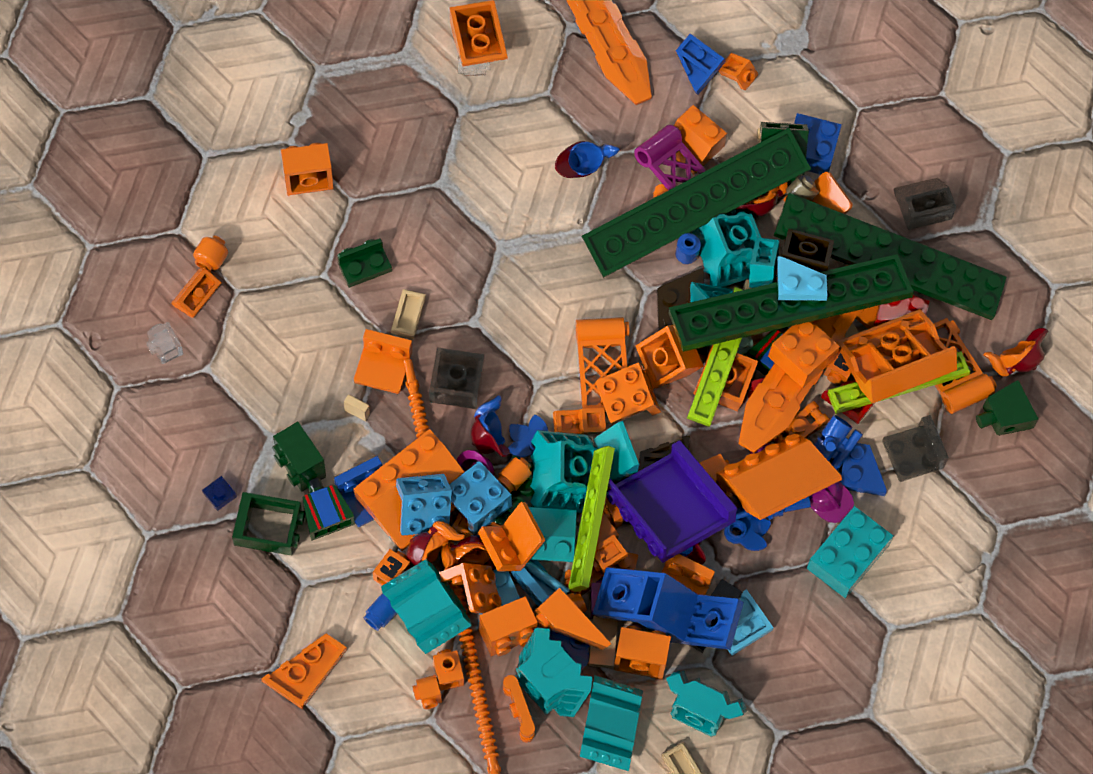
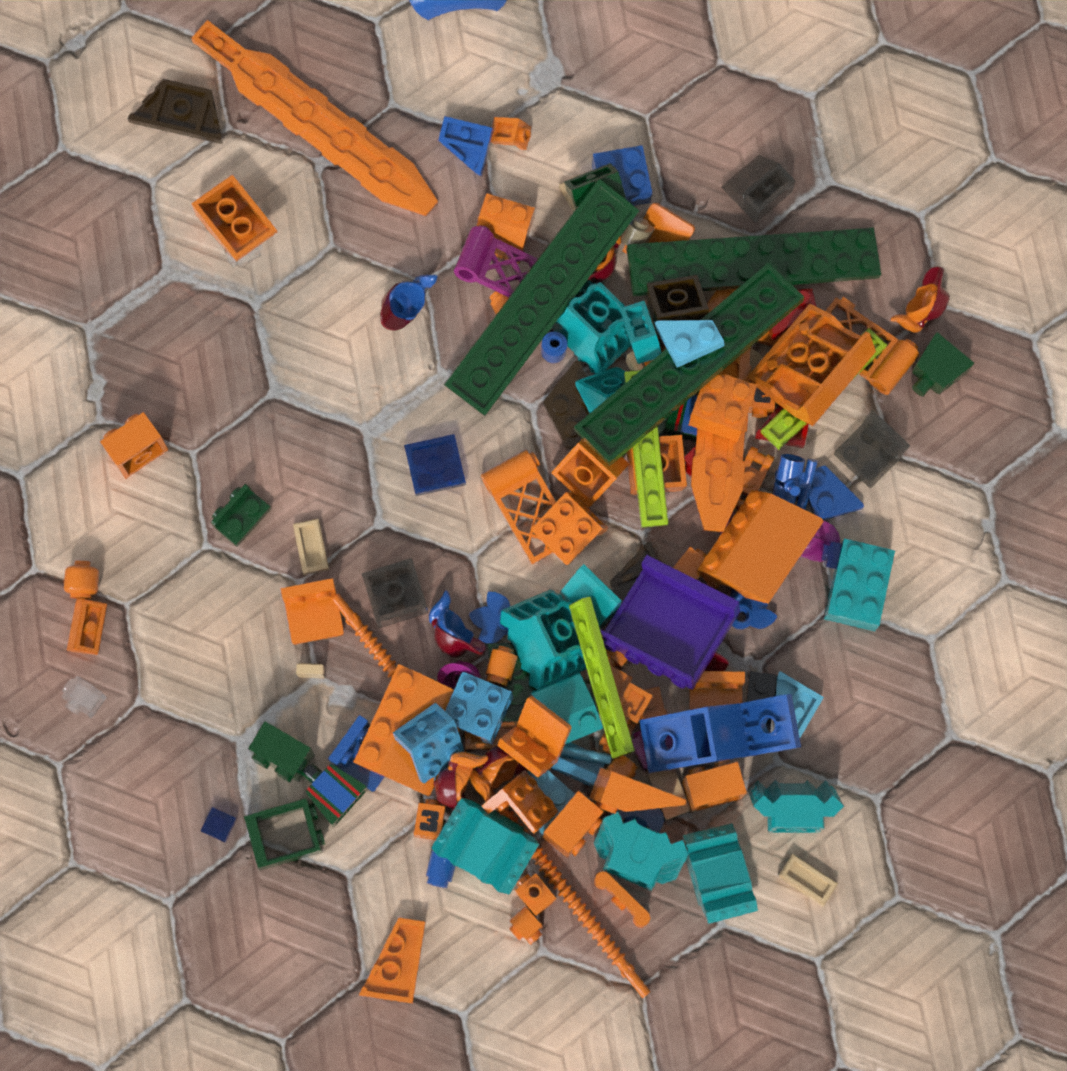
camera: 25 degrees left, 10 degrees up
orange slope [553,408,606,434] -> none
none -> clear blue plate [404,434,466,496]
none -> clear blue plate [821,540,842,569]

